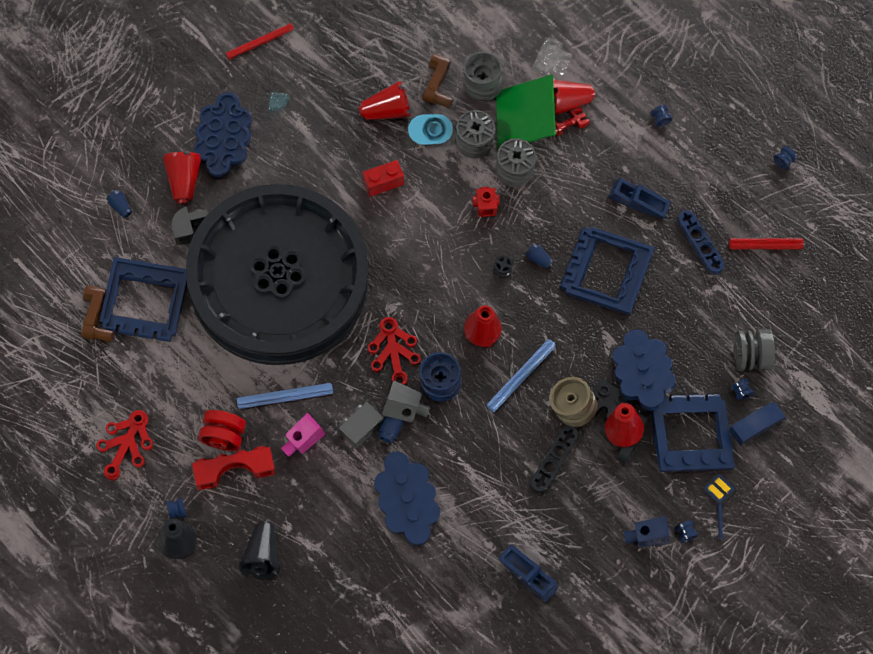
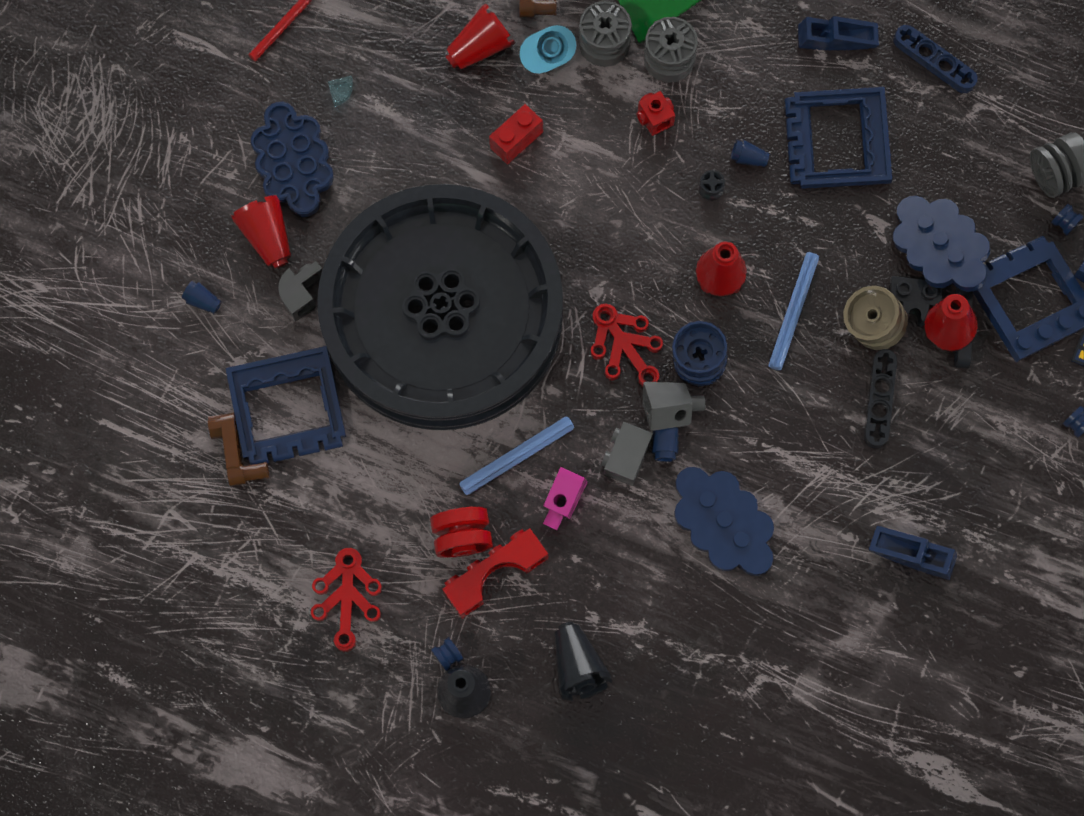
camera: 15 degrees left, 5 degrees up
dark blue torso [624,516,670,548] -> none
red axle [729,238,804,249] -> none

